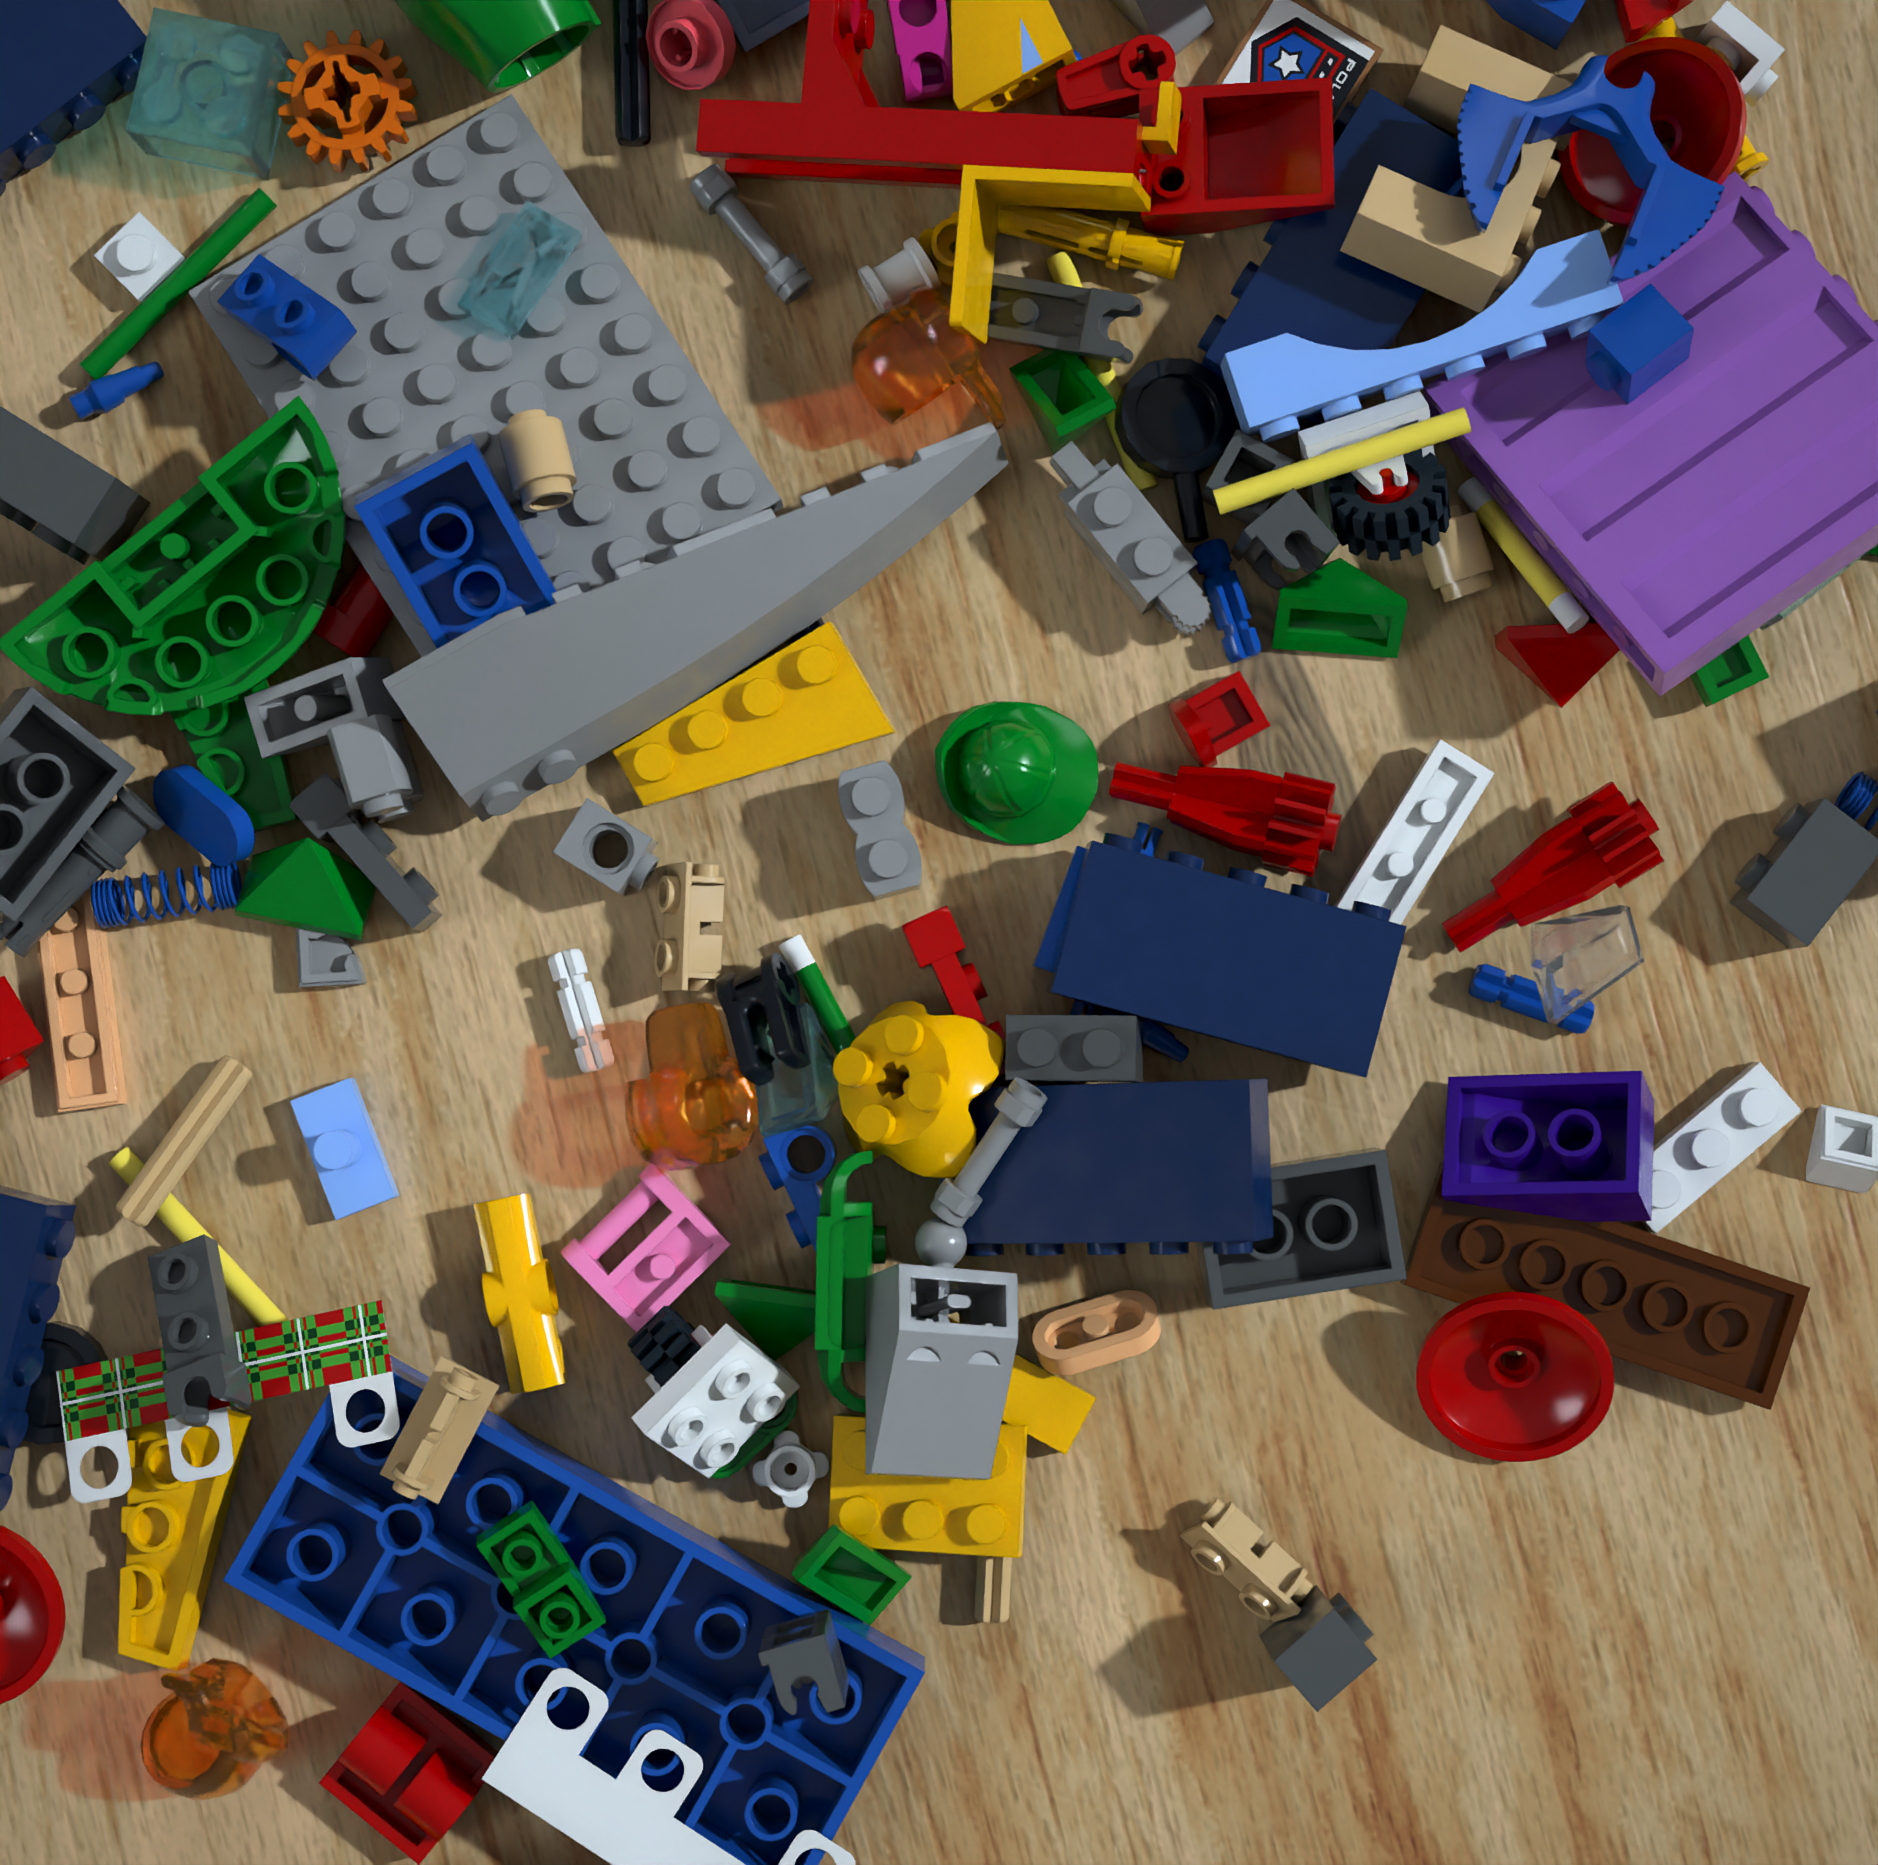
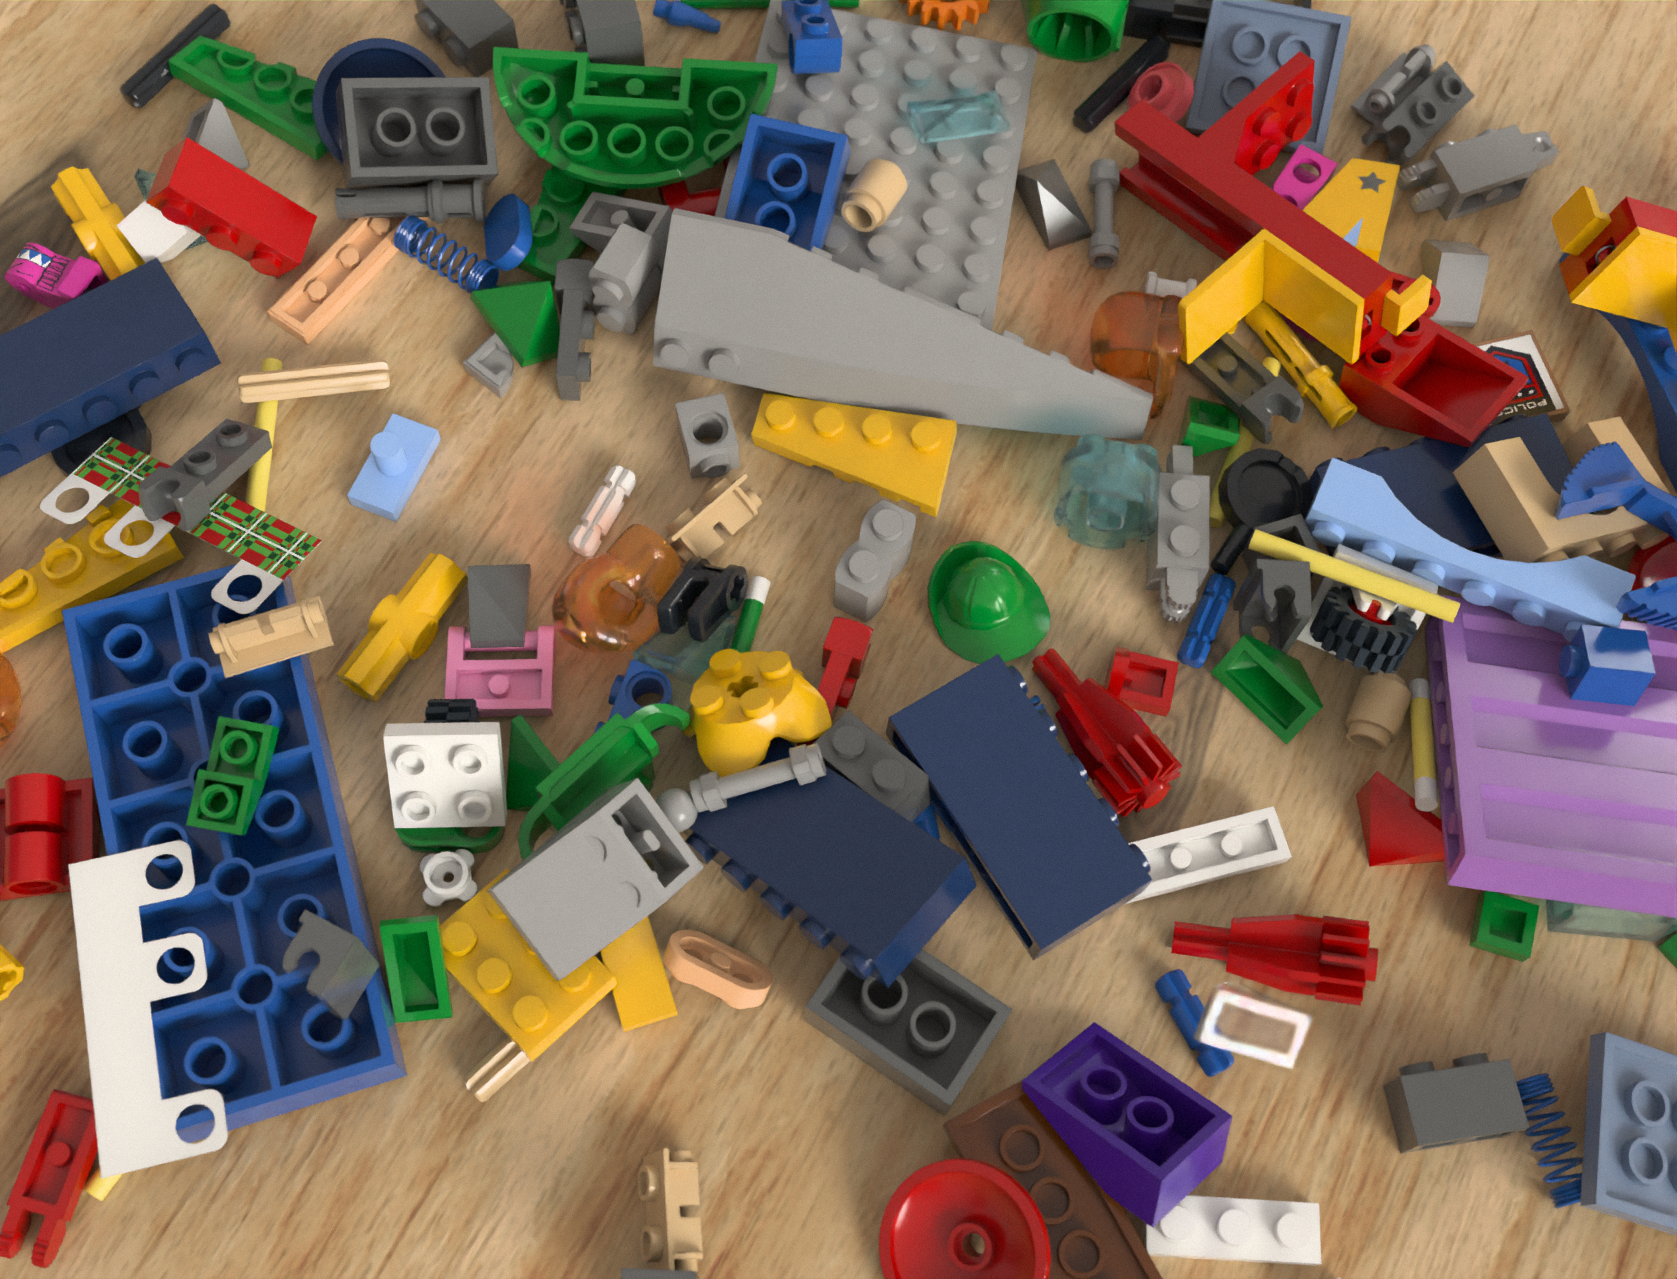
camera: 40 degrees right, 20 degrees down
none -> dark grey slope [468,564,531,648]
none -> dark grey slope [1015,159,1092,251]
none -> clear light blue brick [1054,434,1161,549]

